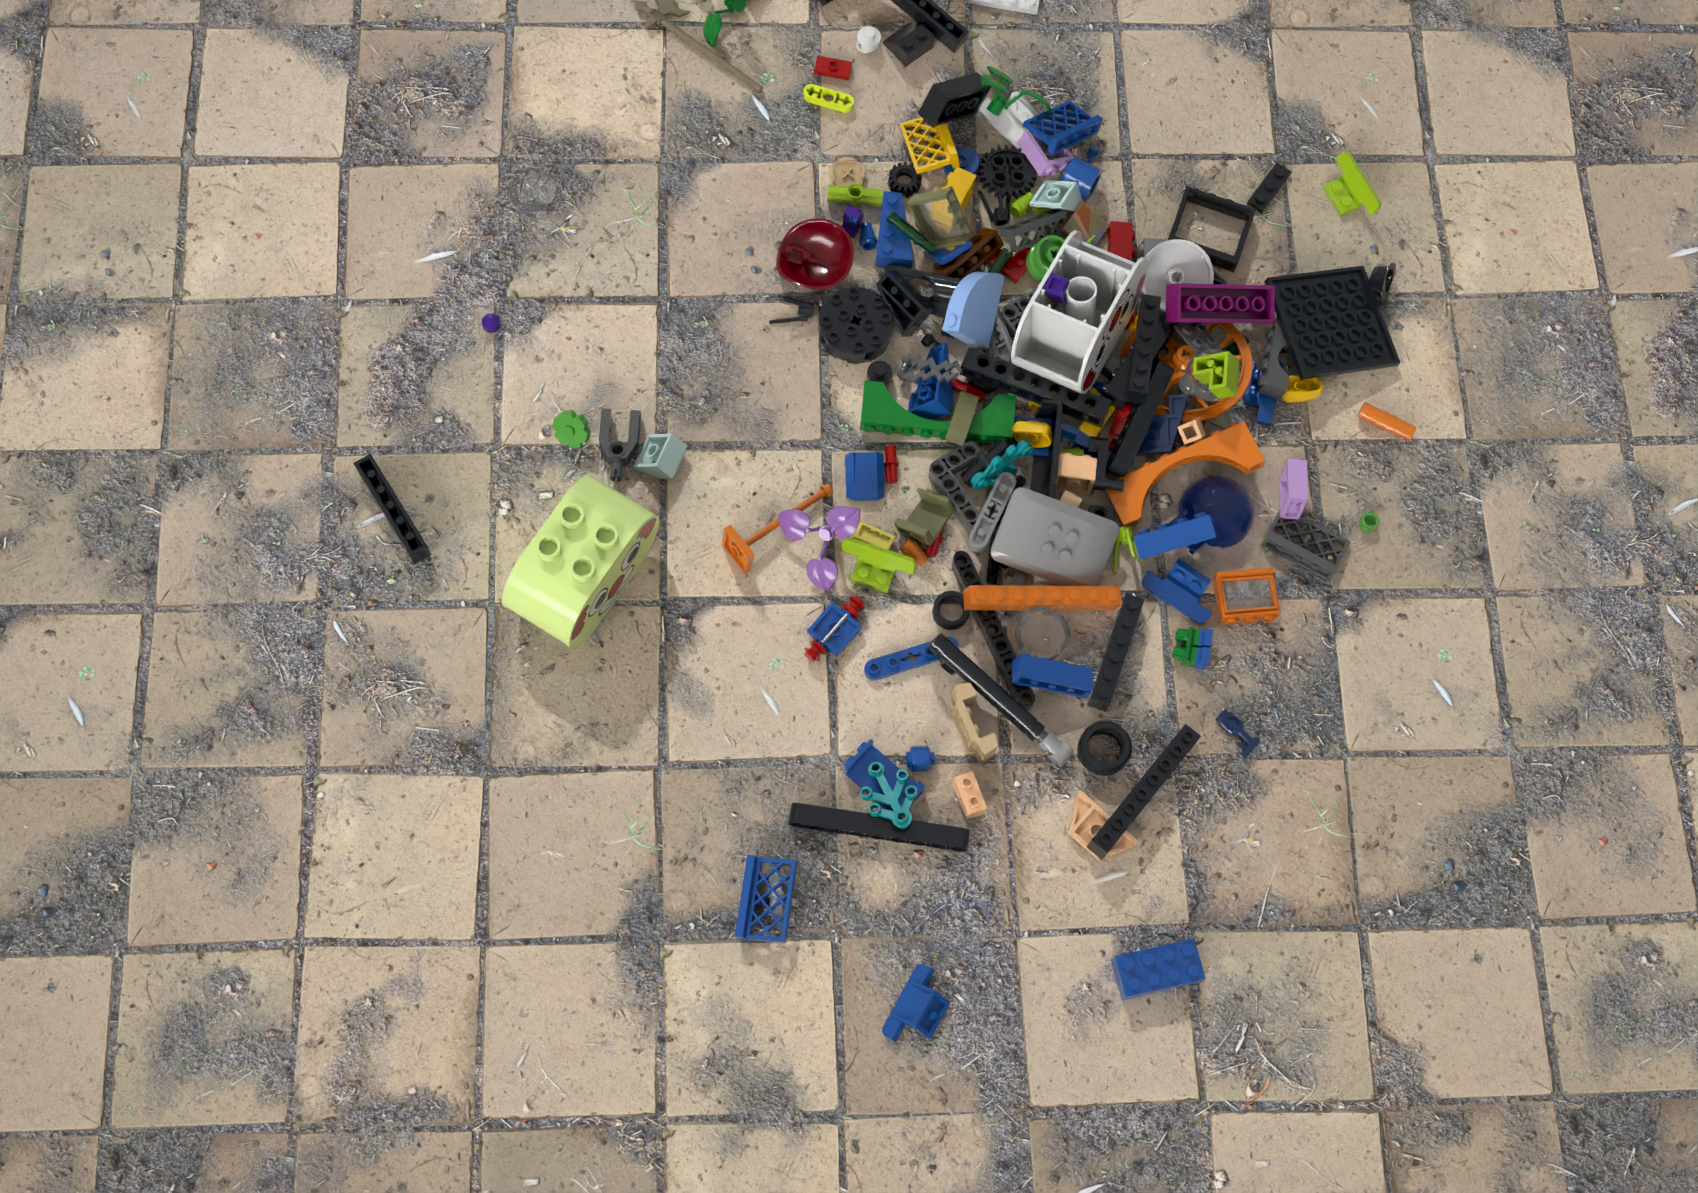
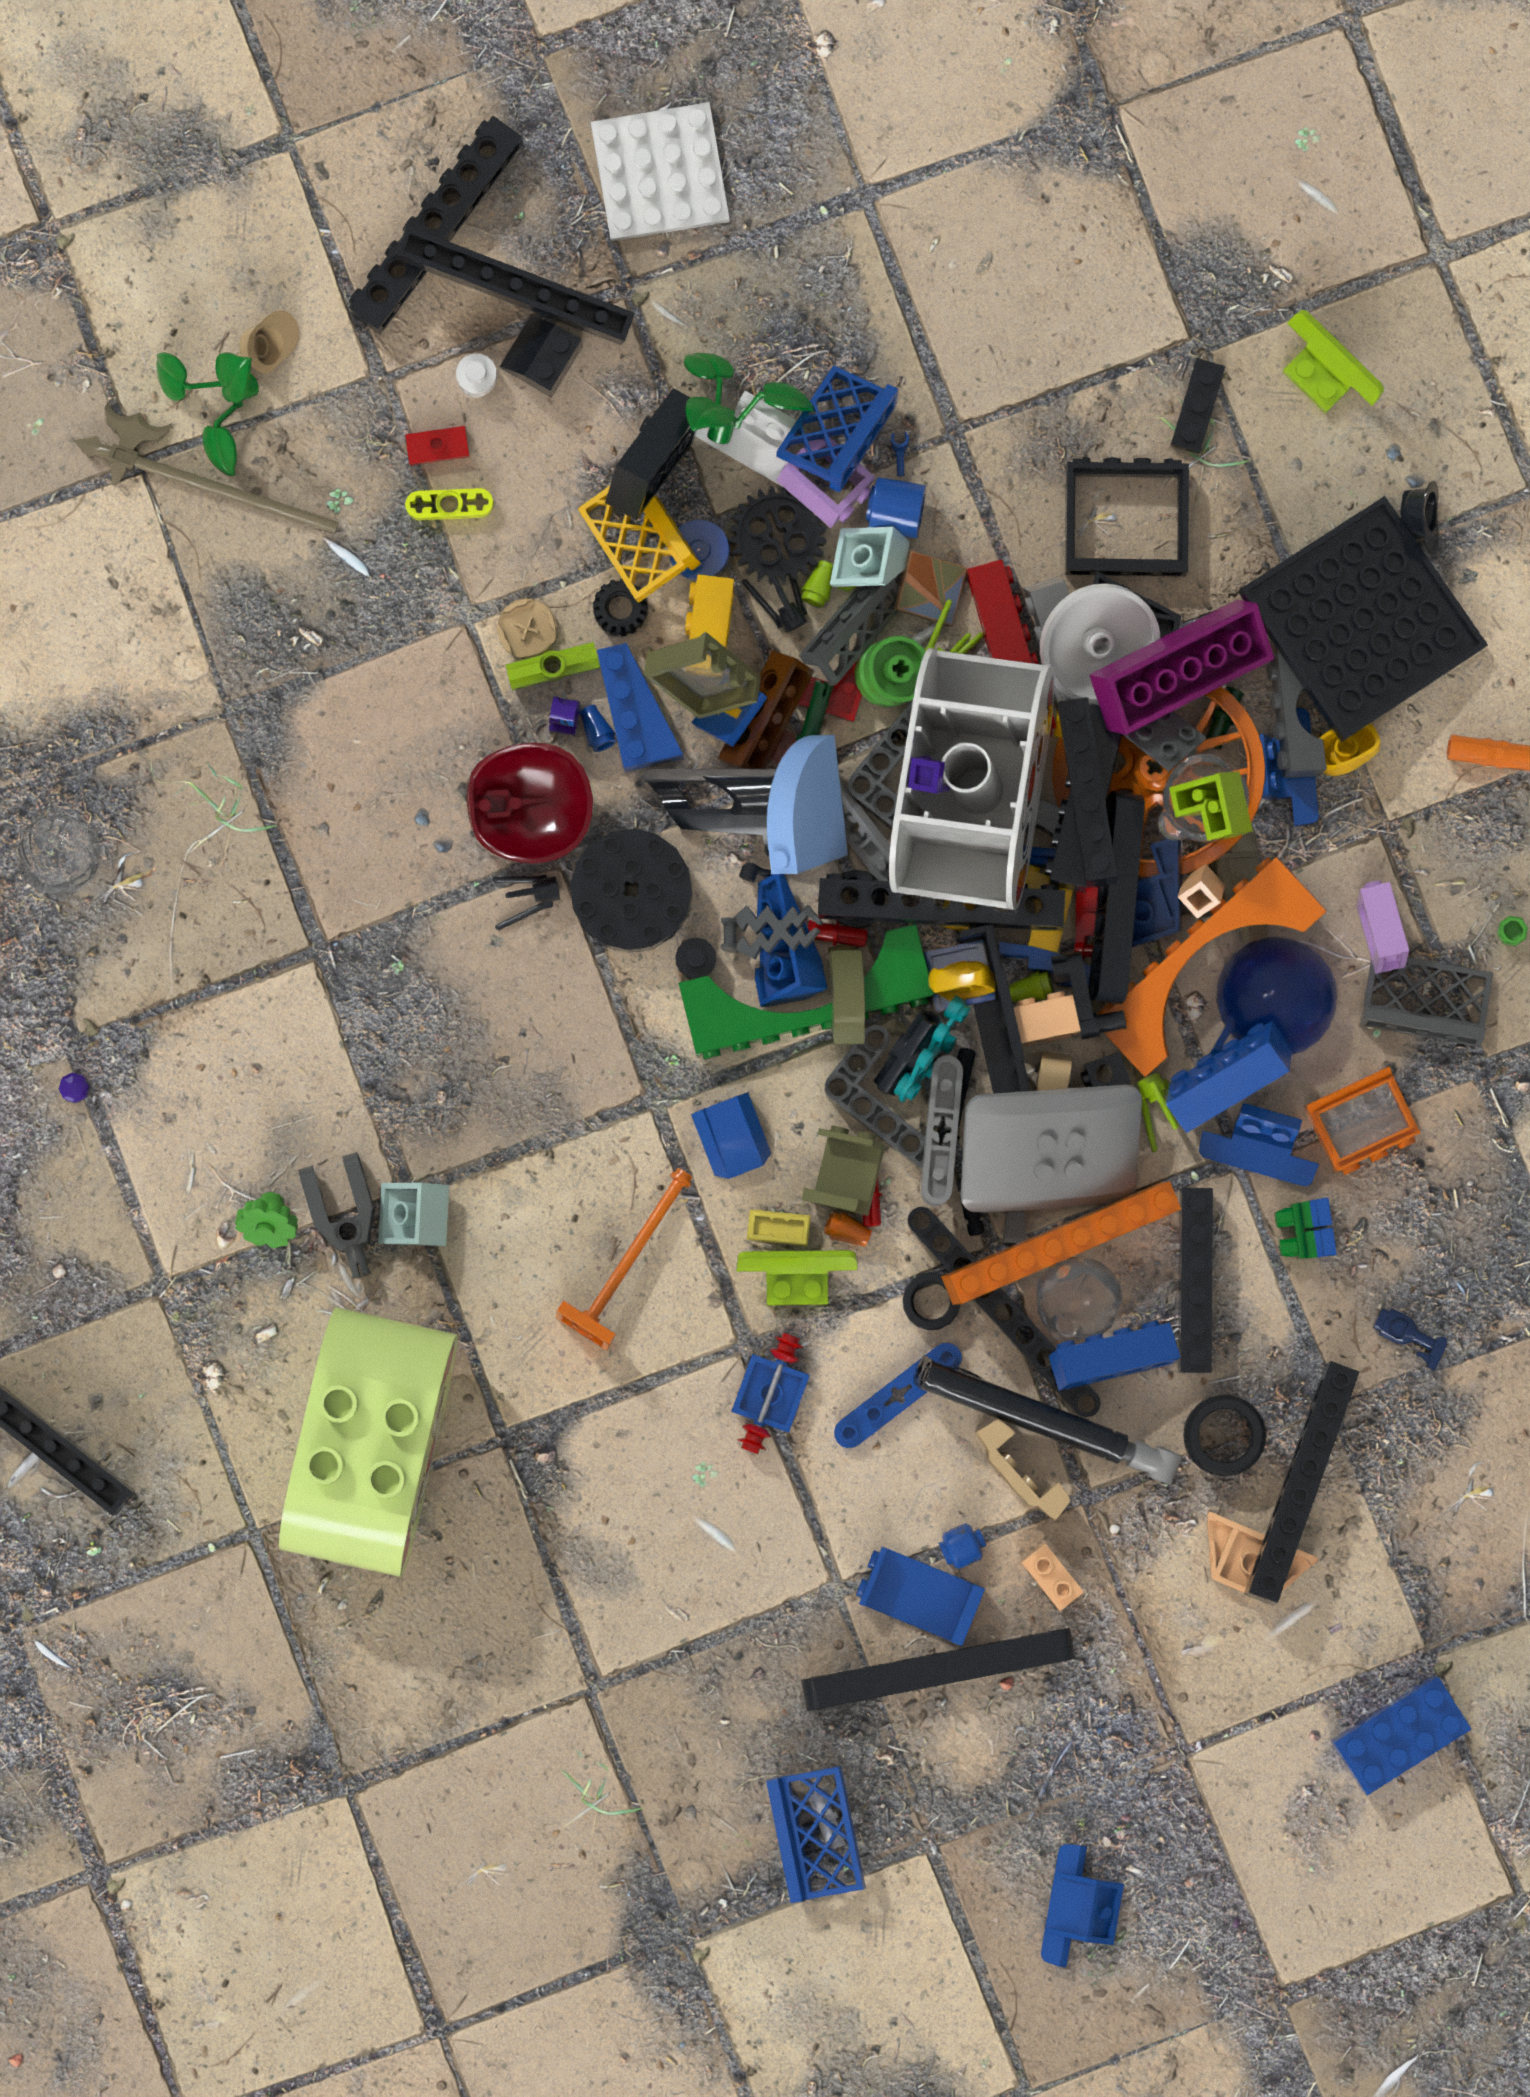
camera: 10 degrees left, 15 degrees up
medium lavender plant [778,506,860,591] -> none
teal plant [860,762,918,829] -> none
black wedge [876,270,935,337] -> none
red axle [884,445,899,484] -> none
dark green pin [886,211,937,254] -> none

